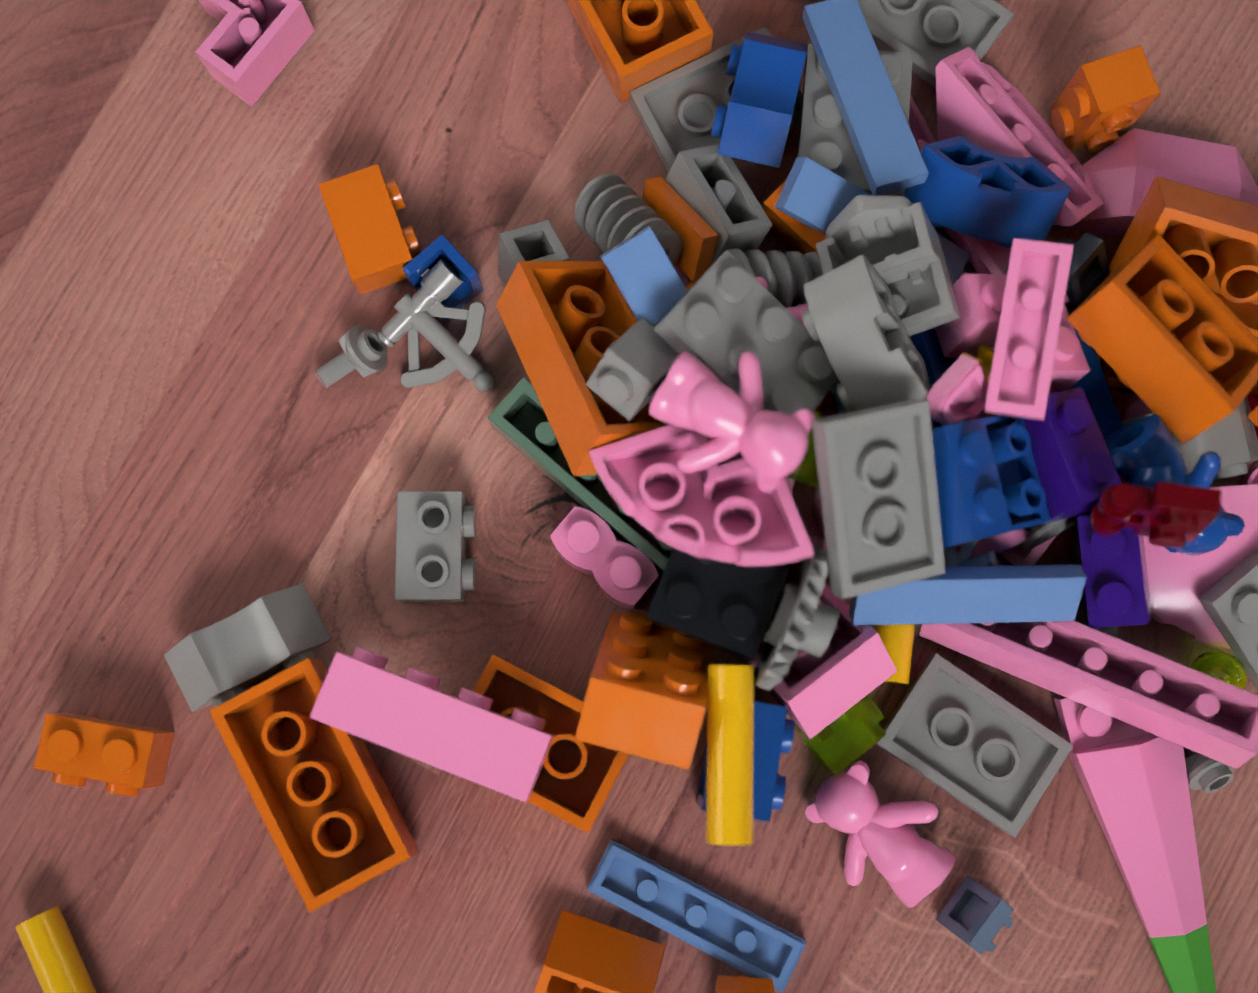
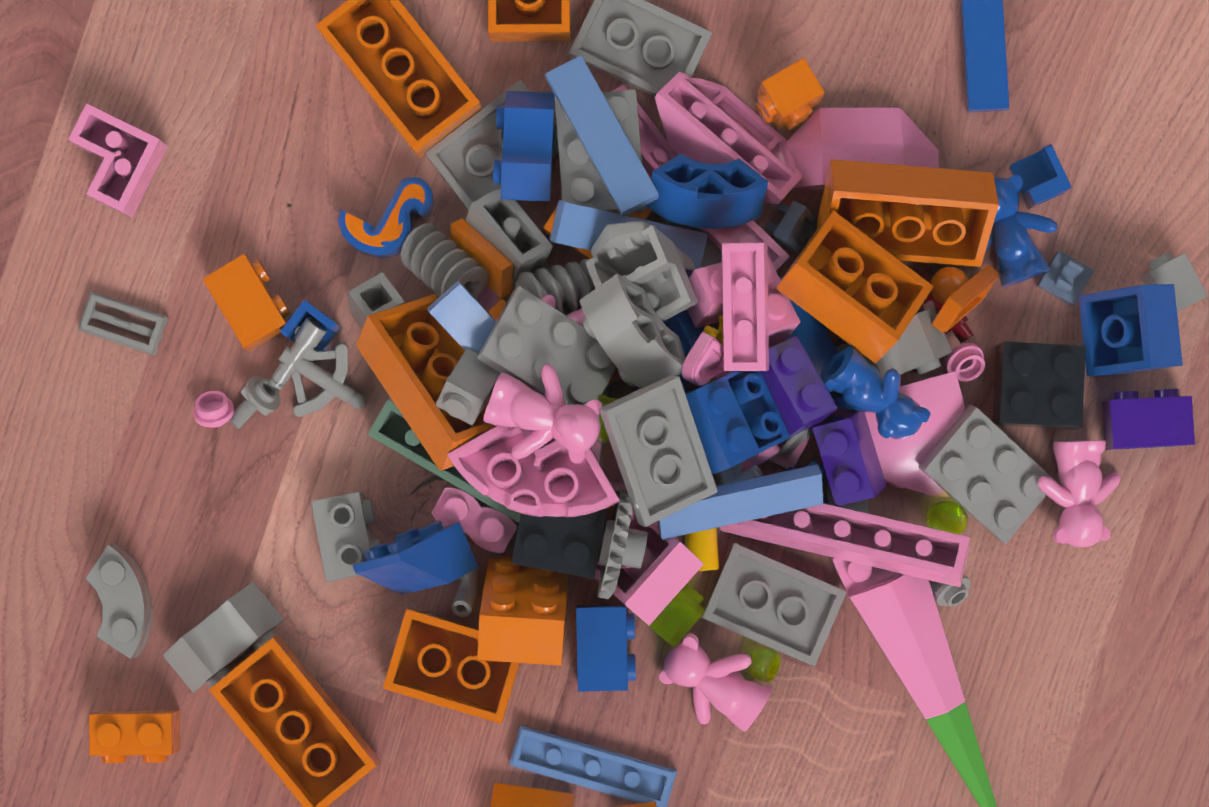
camera: 10 degrees left, 5 degrees up
bright pink brick [310,646,554,802] -> none
yellow piece [706,665,754,845] -> none
sand blue tile [935,875,1014,955] -> none
dark red plate [1090,482,1222,547] -> none
none -> light grey tile [78,292,169,356]
none -> light grey brick [86,544,153,659]
none -> bright pink plate [193,391,234,428]
none -> blue animal [338,177,435,259]
none -> blue slope [352,520,479,595]
none -> light grey arm [451,568,479,617]
none -> clear neon green hinge [747,648,781,683]

